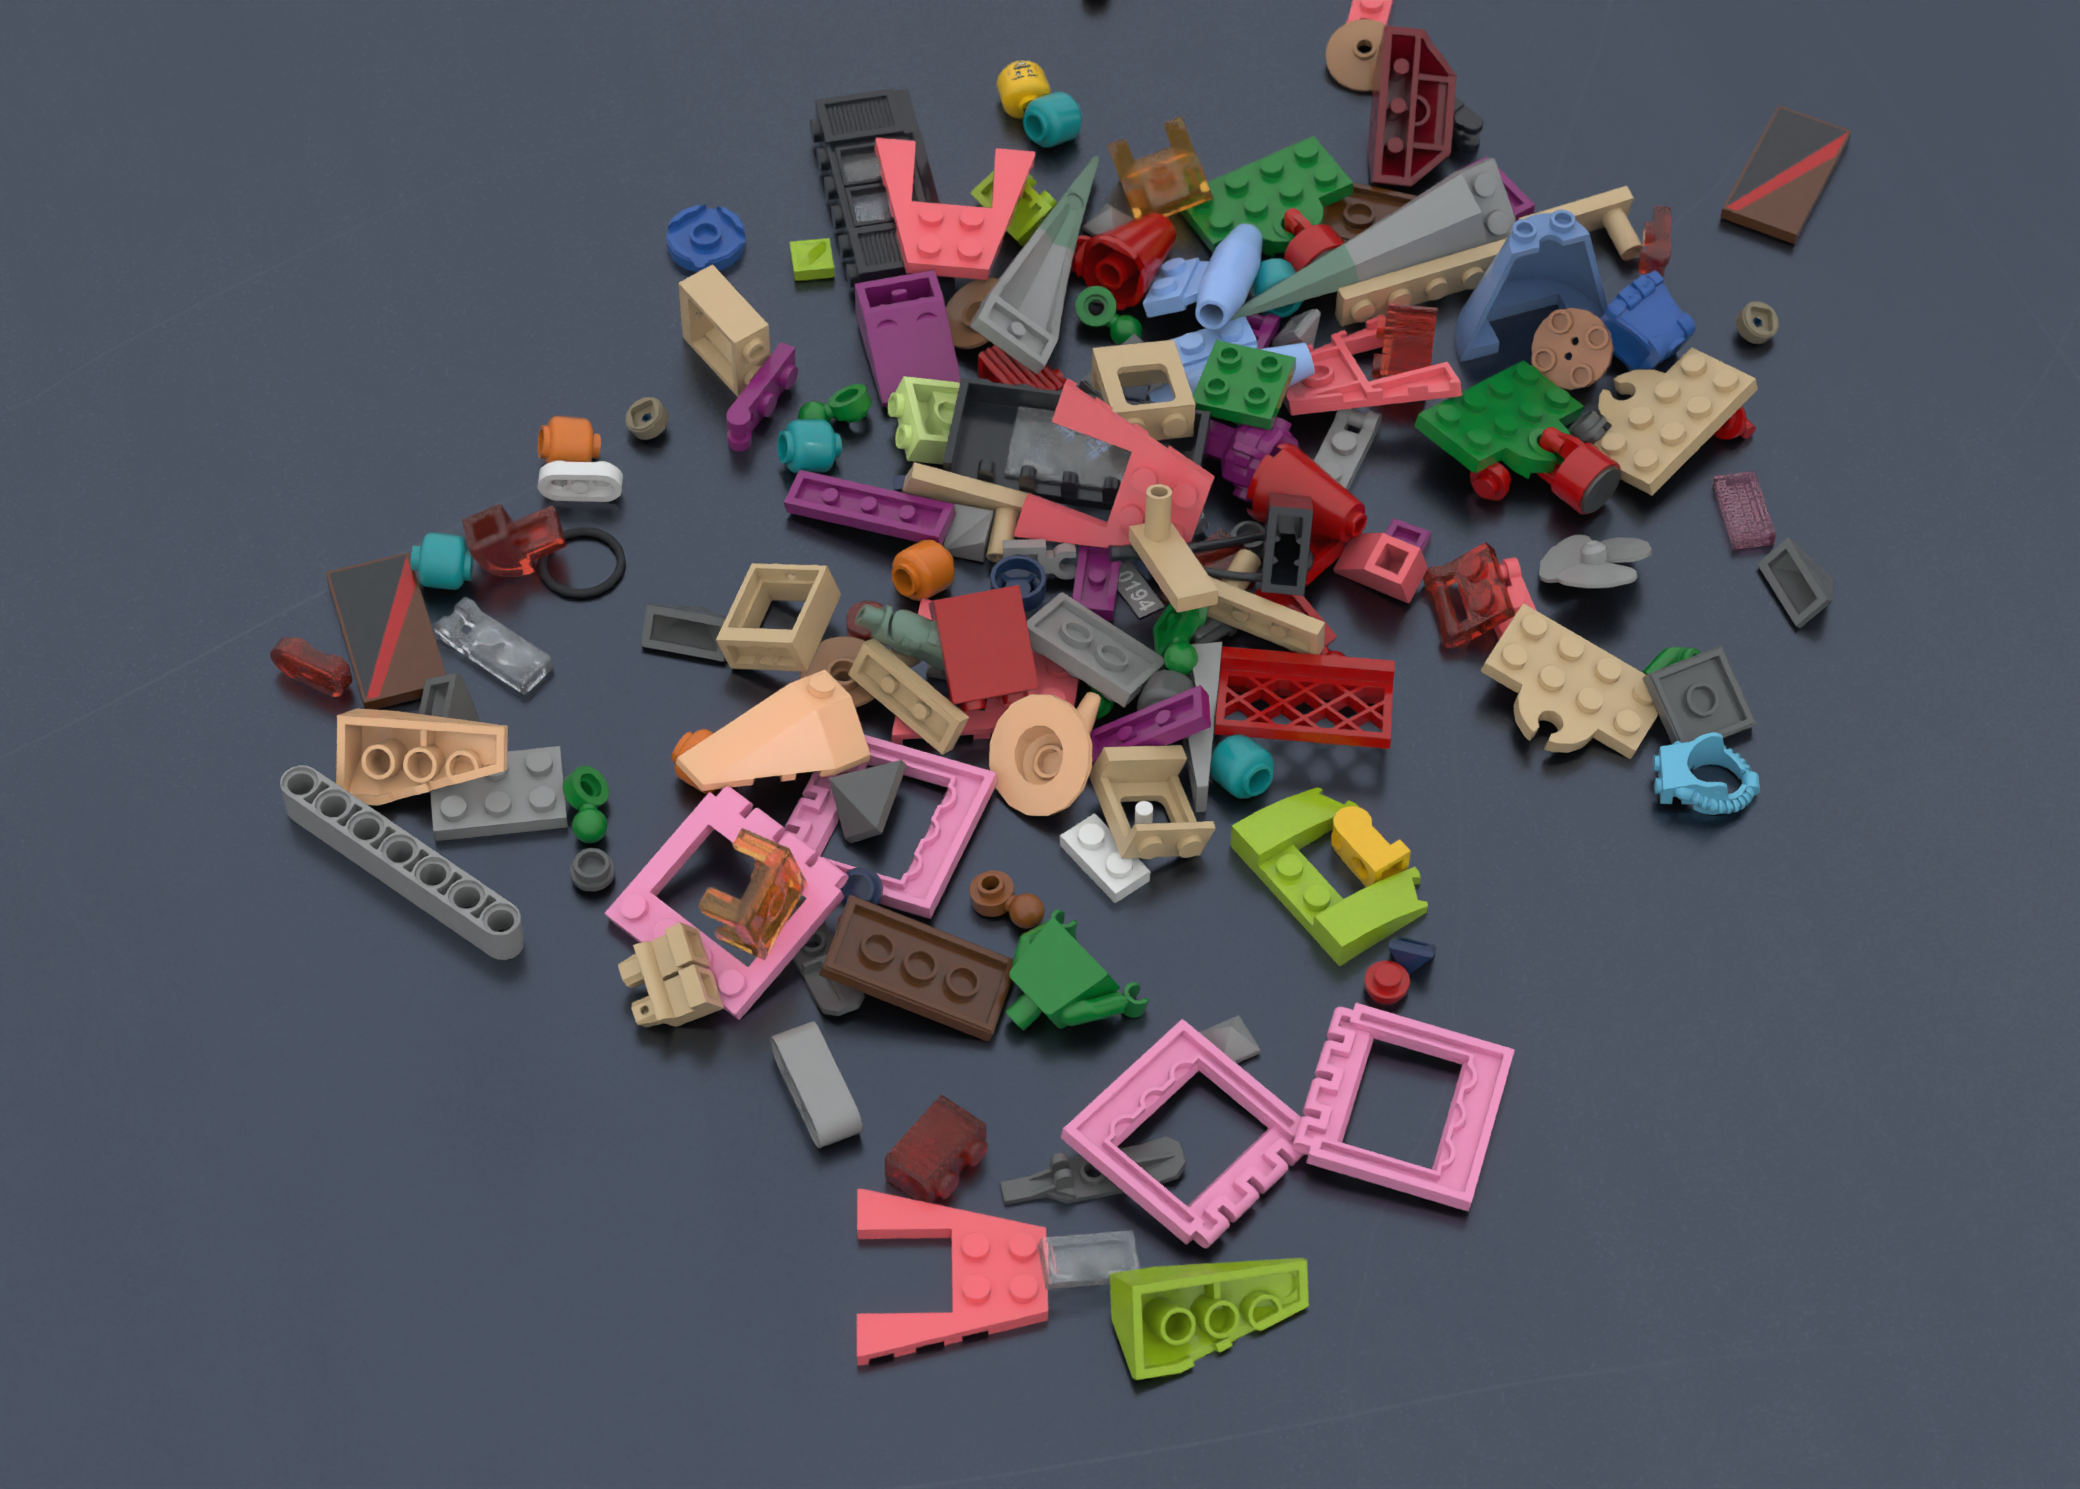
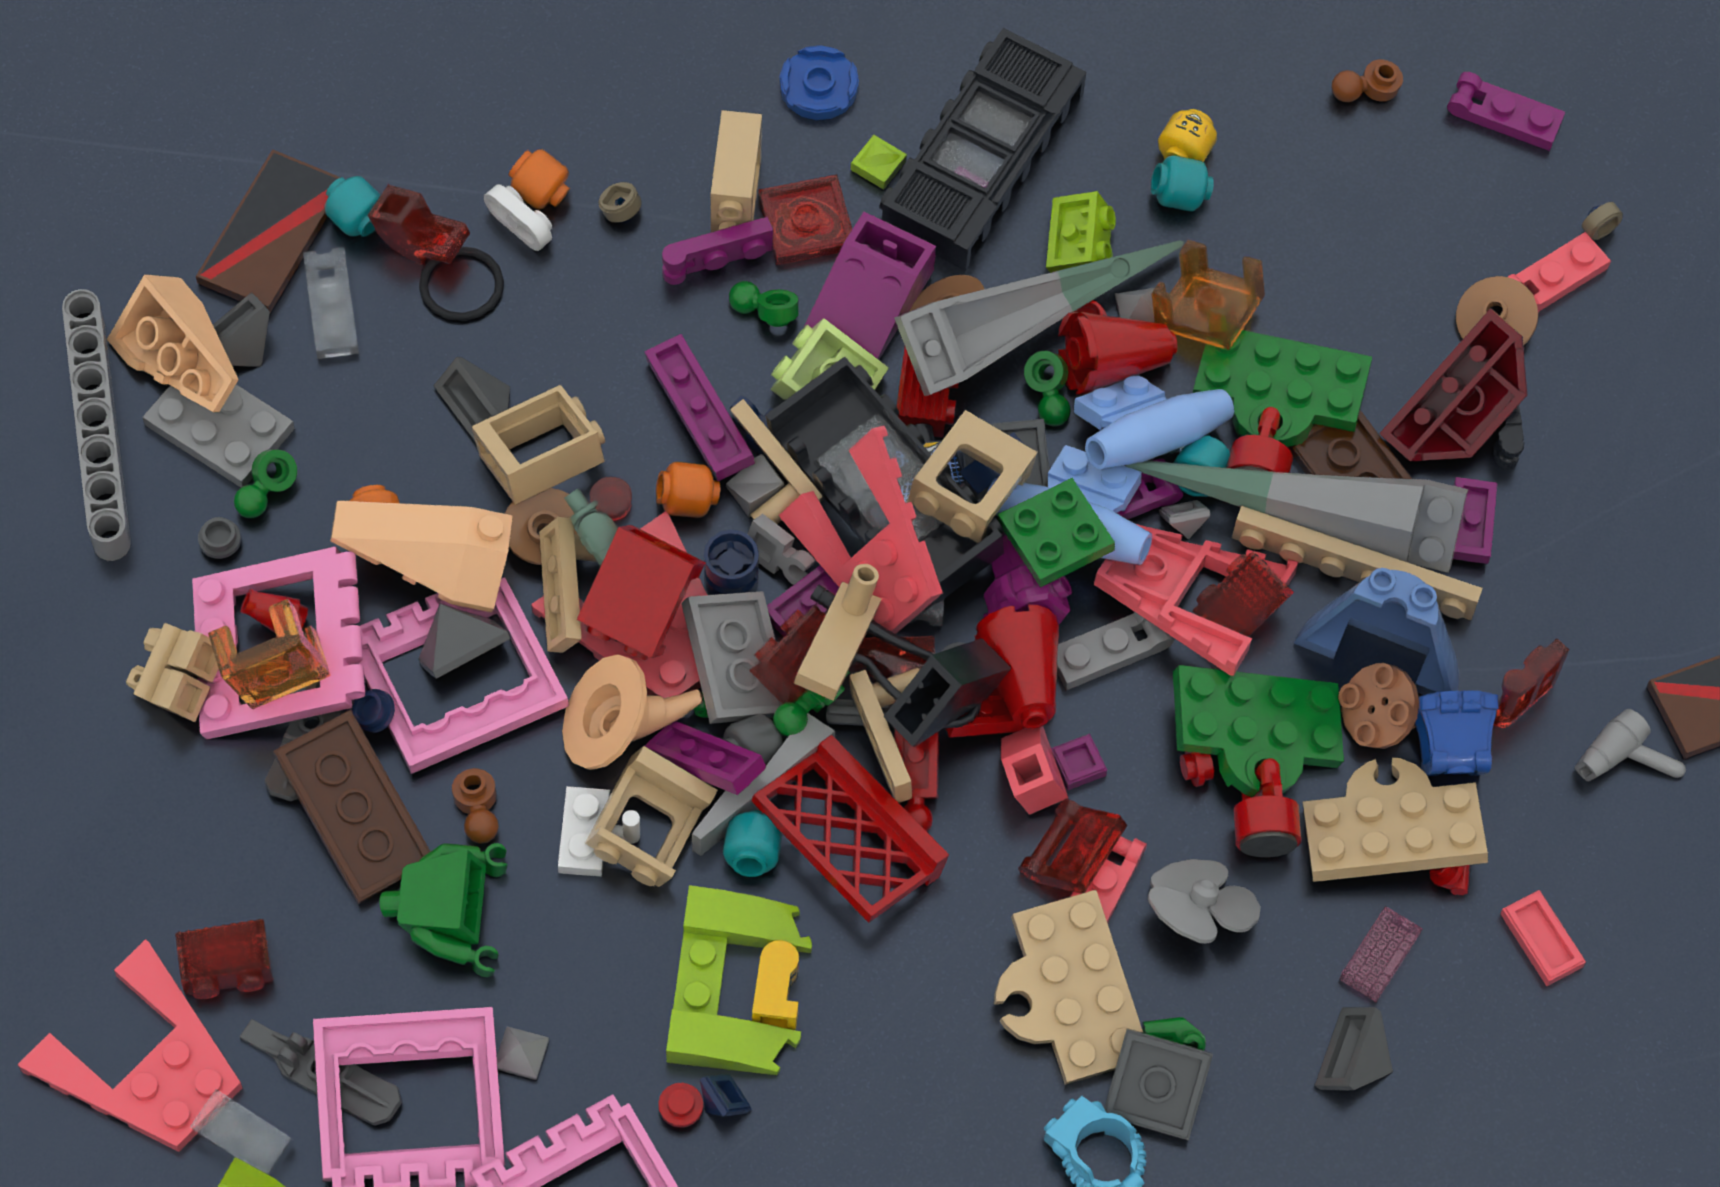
camera: 40 degrees right, 10 degrees up
clear red plate [270,637,353,697] -> none
light grey beam [770,1021,863,1148] -> none
teal head [777,419,842,474] -> none
coral wing [875,138,1035,280] -> none
tan piece [1519,186,1643,260] -> none
dark grey plate [1568,409,1607,444] -> none
dark tan tile [1736,301,1779,344] -> none
none -> red cone [241,589,308,638]
none -> clear red brick [749,605,826,704]
none -> clear red tile [758,174,852,265]
none -> coral tile [1500,890,1586,986]
none -> light grey piece [1575,709,1686,782]

